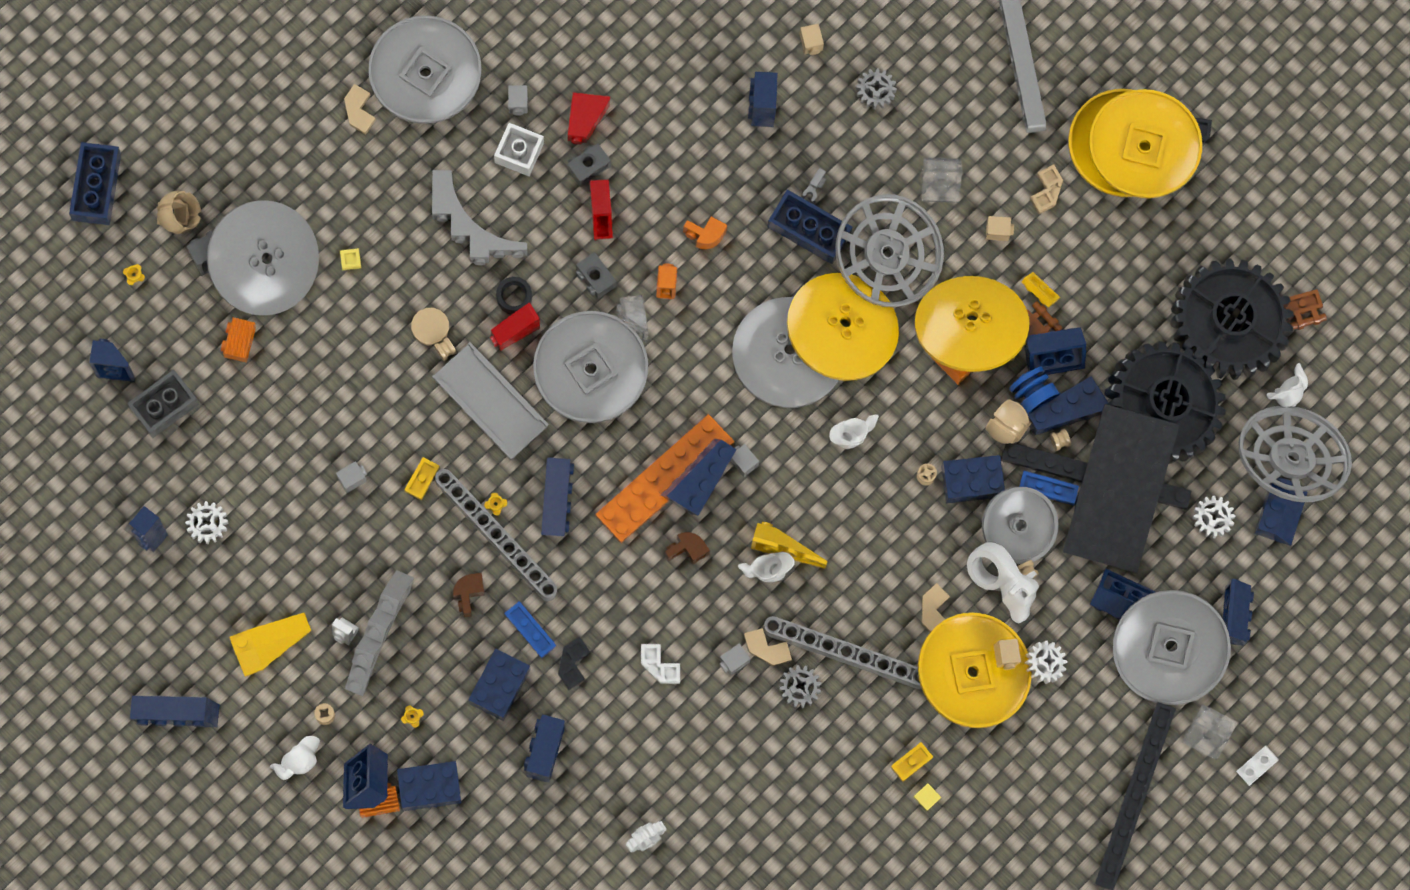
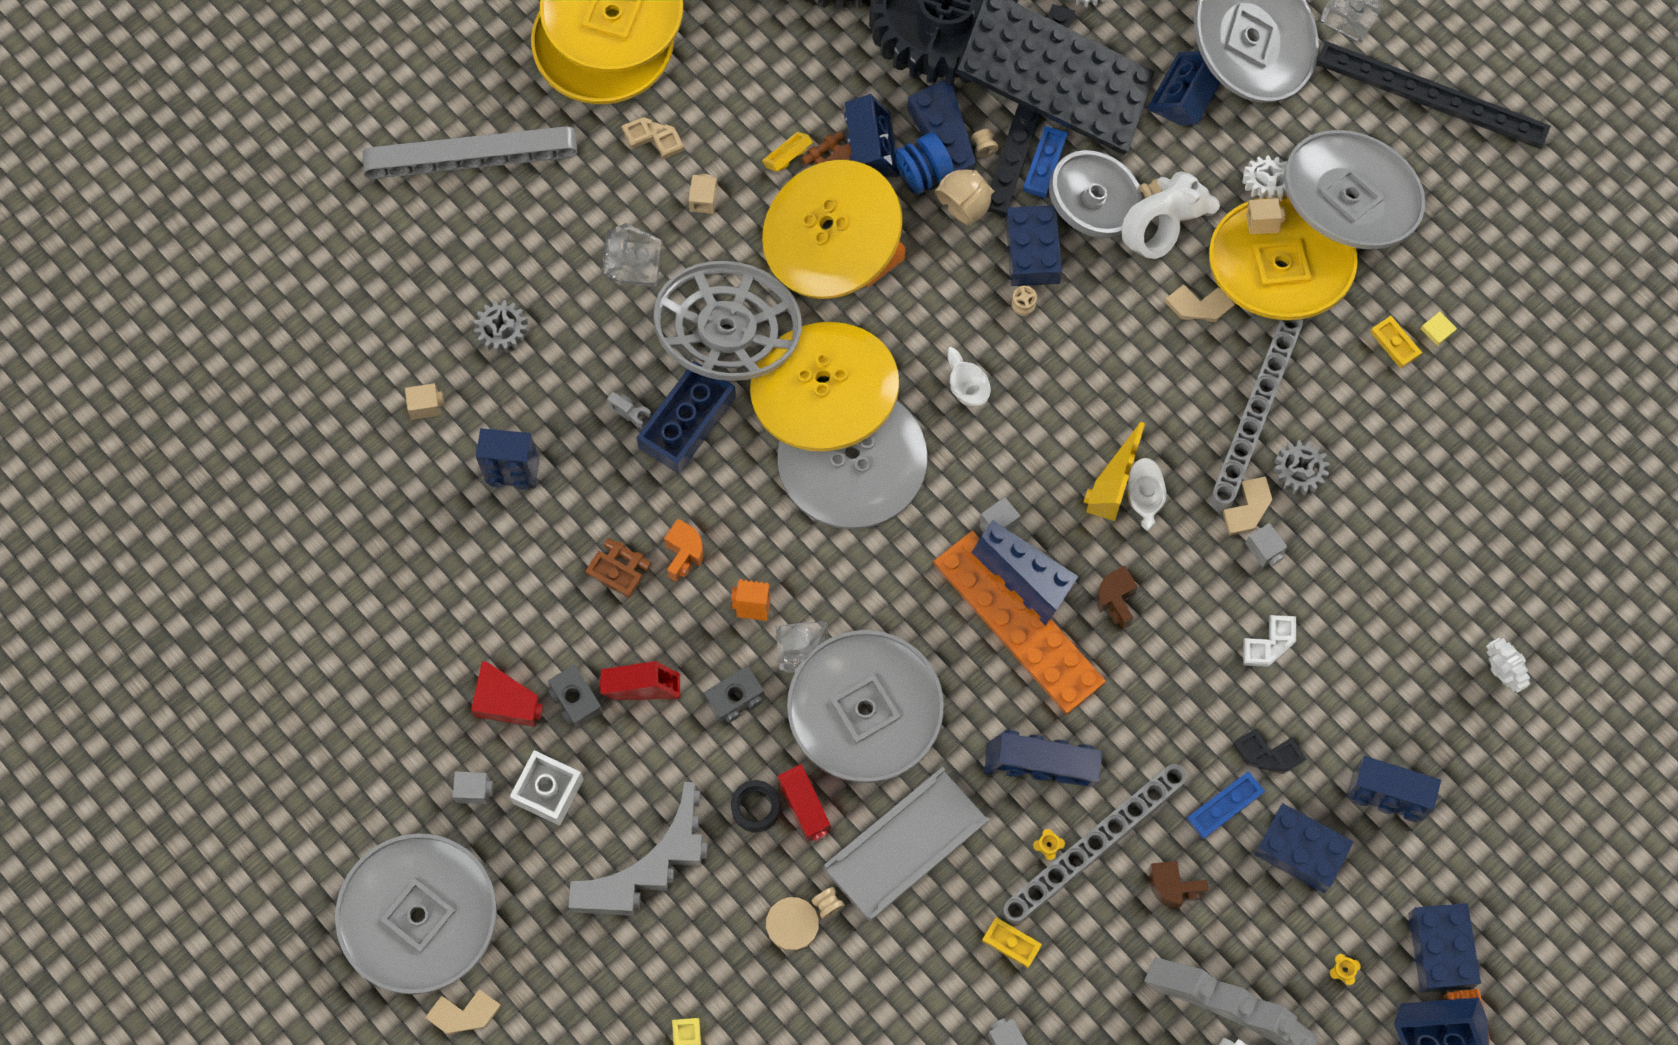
camera: 80 degrees left, 5 degrees down
none -> dark orange plate [585,538,652,599]
none -> light grey dish [1284,130,1425,249]

